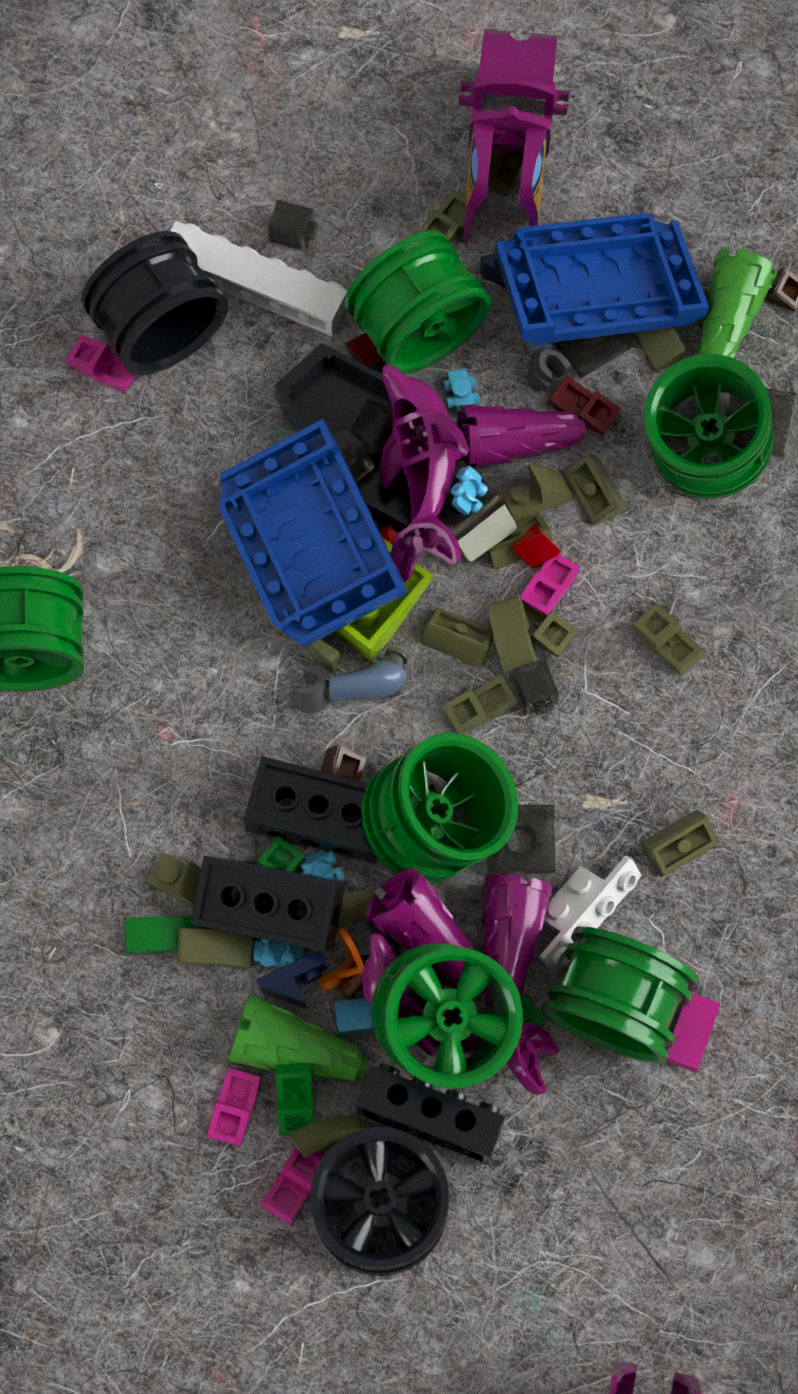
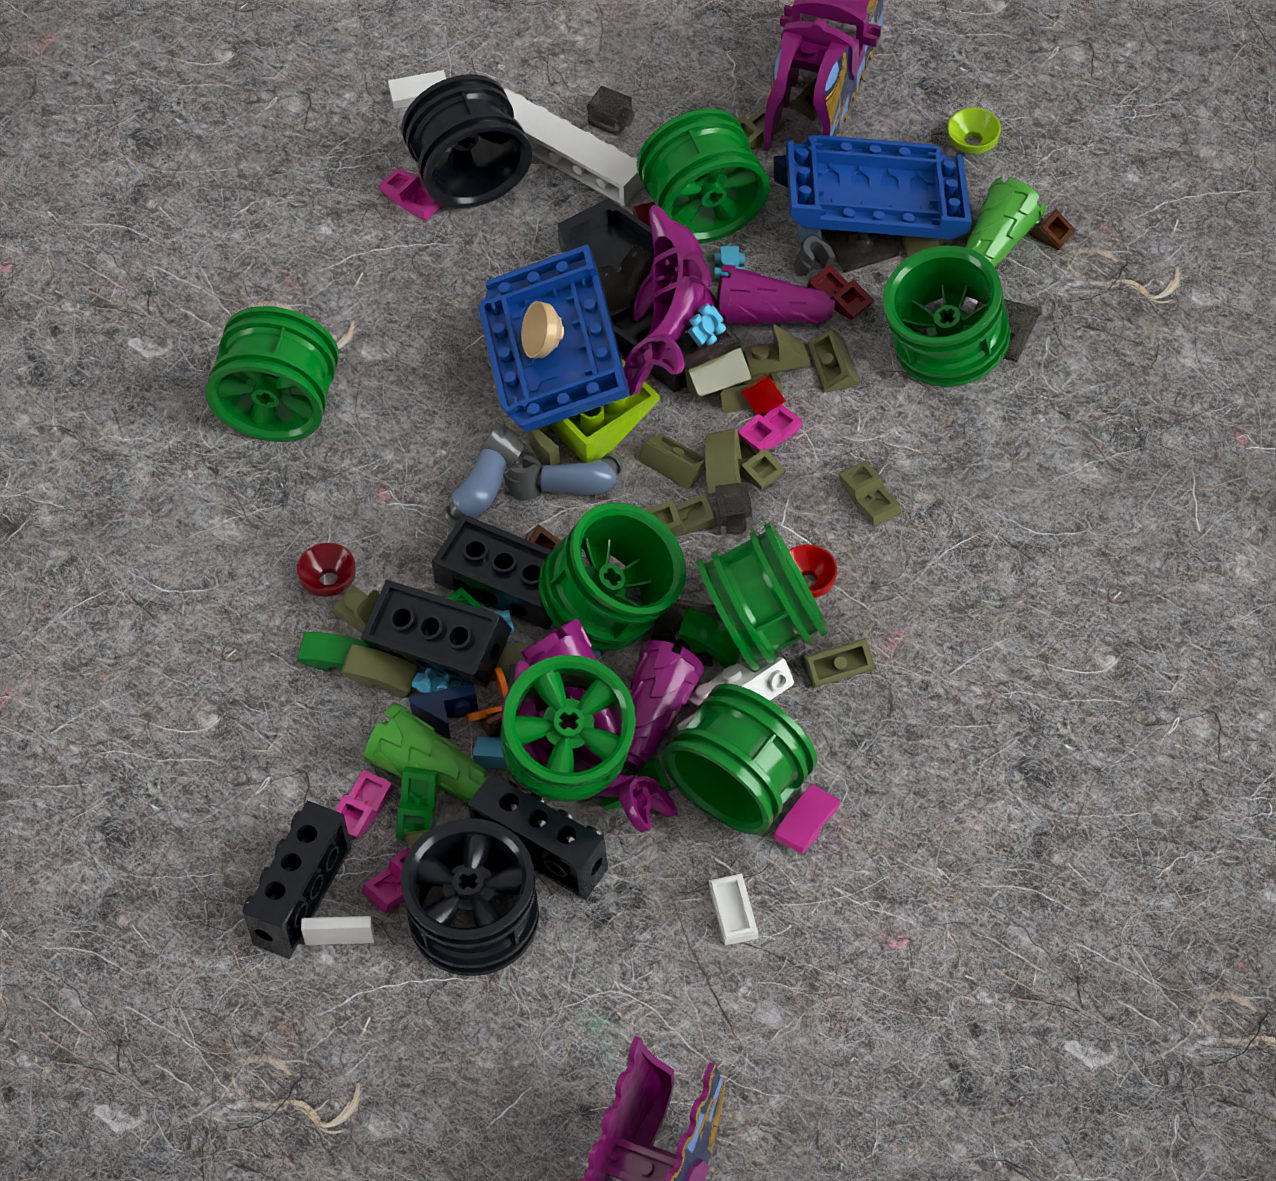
camera: 15 degrees right, 15 degrees down
none -> black brick [243,800,351,959]
none -> dark red piece [297,543,356,597]
none -> white tile [301,916,375,945]
none -> white tile [388,70,446,109]
none -> sand blue piece [443,422,524,526]
none -> tan piece [521,301,564,359]
none -> green slope [678,608,740,669]
none -> green wheel [697,522,829,671]
none -> white tile [709,873,758,946]
none -> red piece [789,544,837,598]
none -> lime piece [947,107,1001,154]

